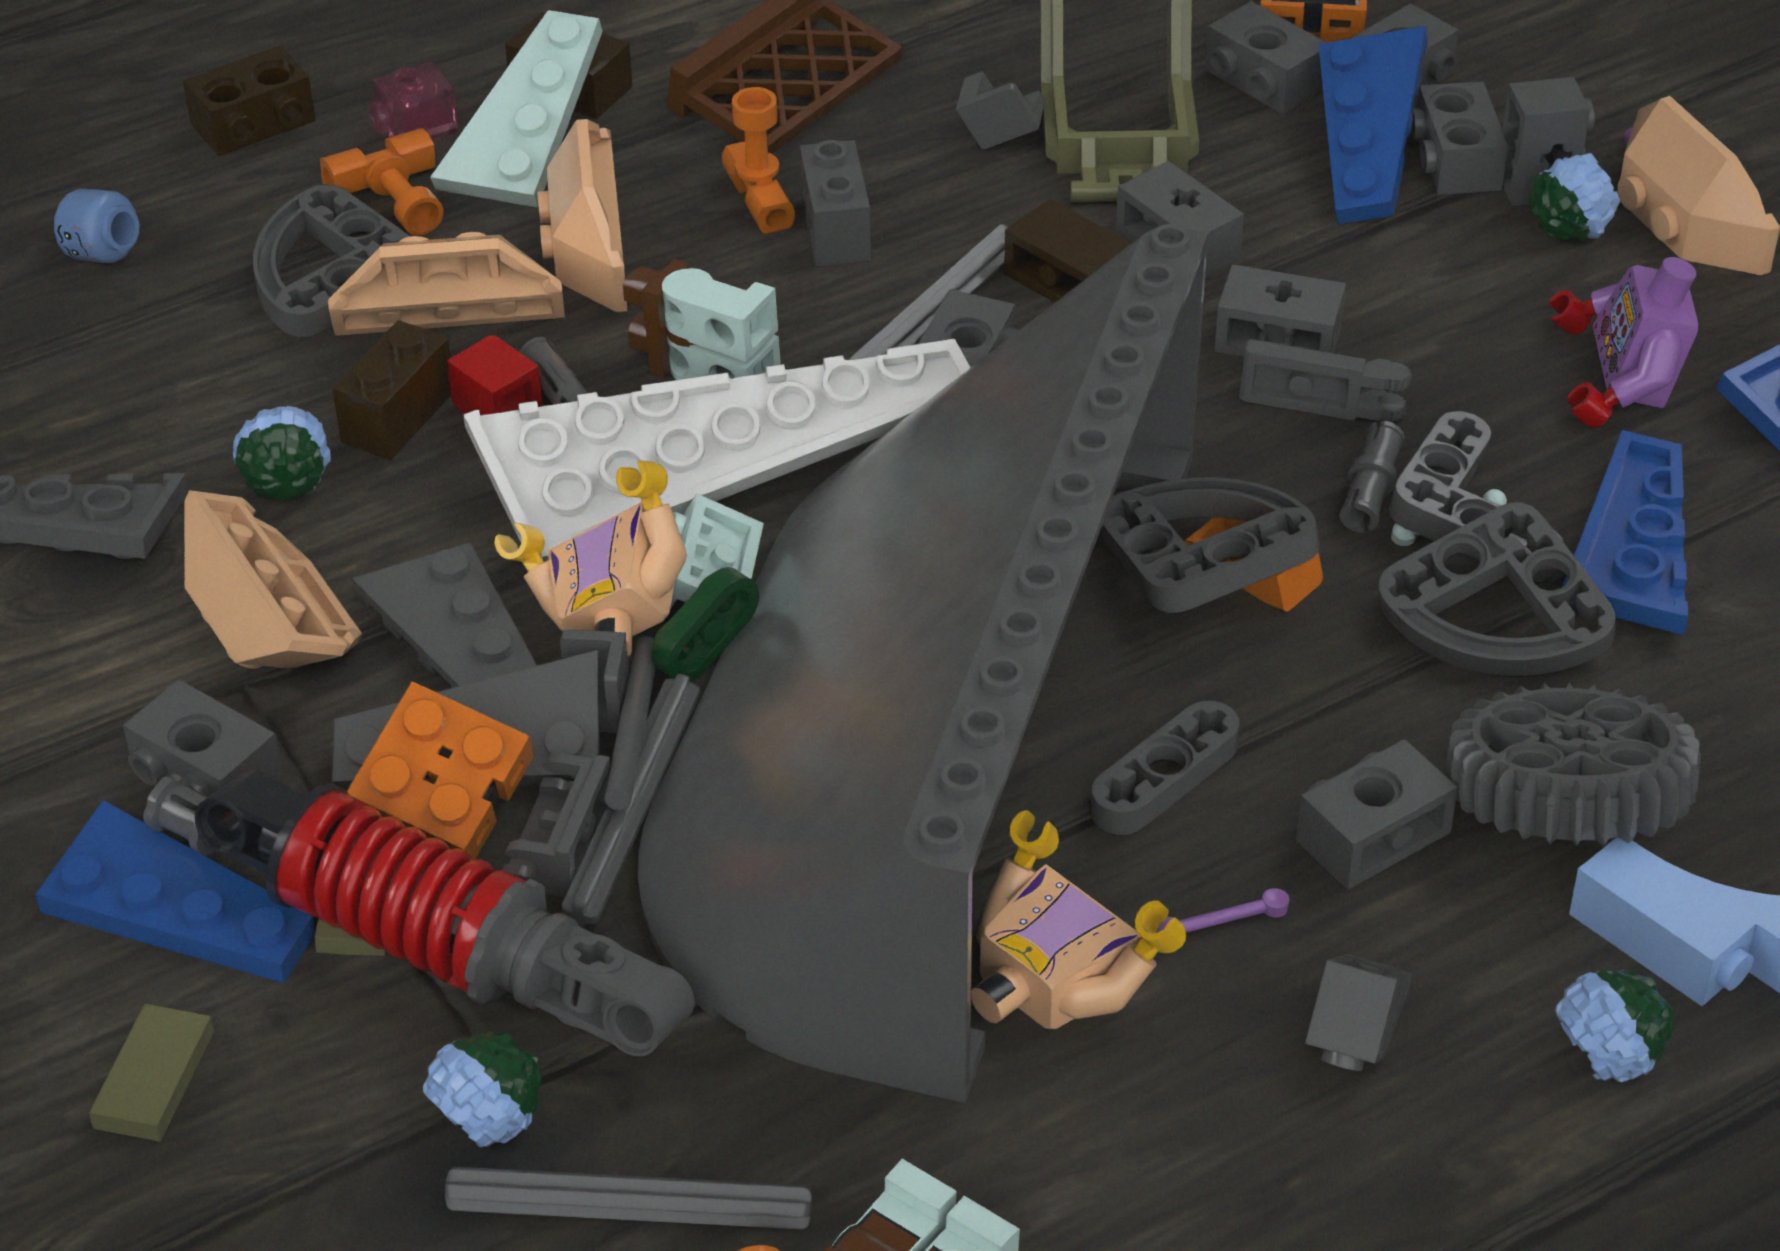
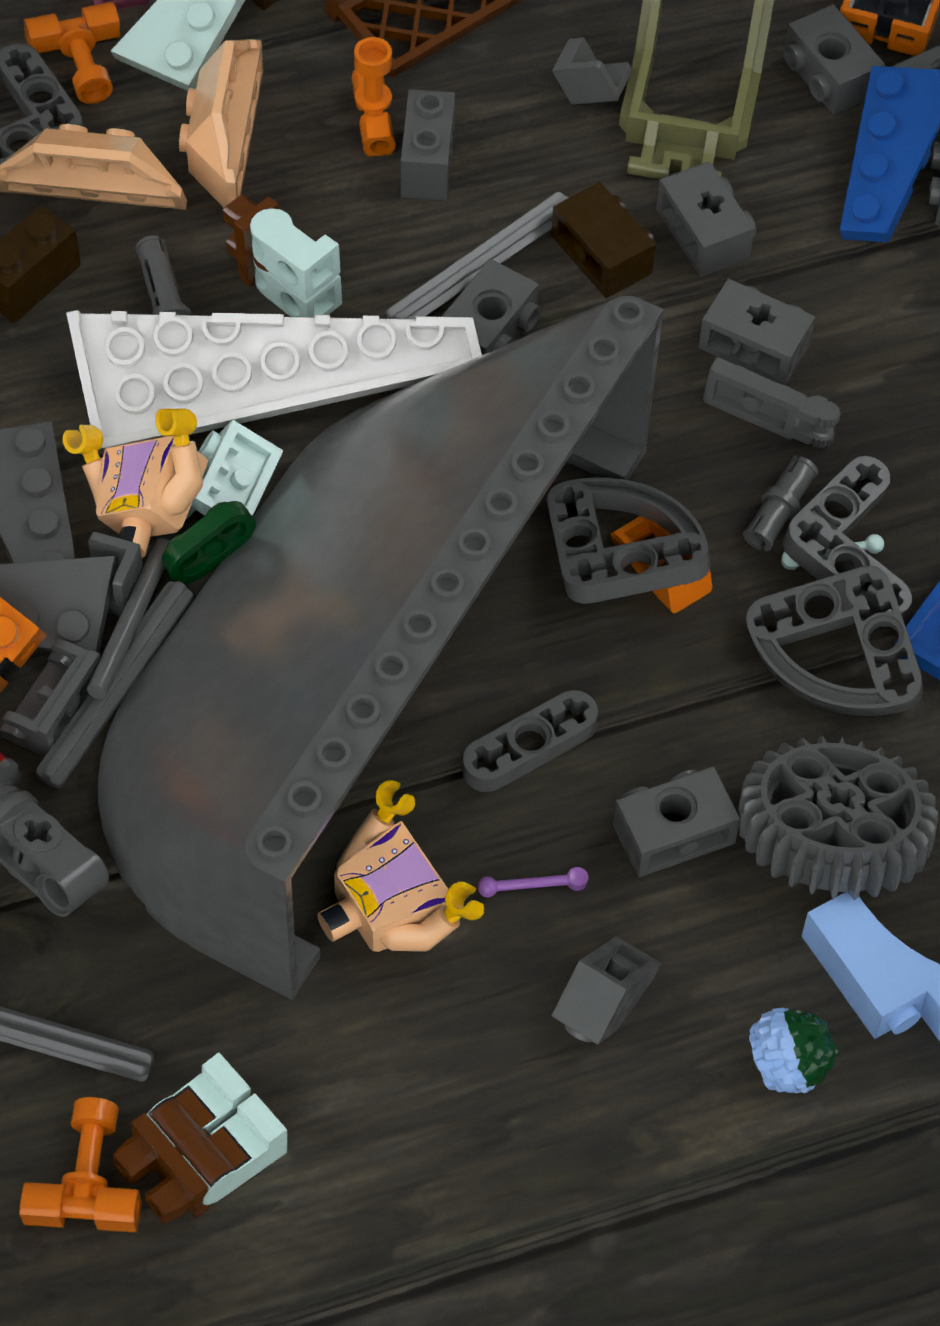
camera: 10 degrees right, 15 degrees up
red panel [447,335,543,416] -> none

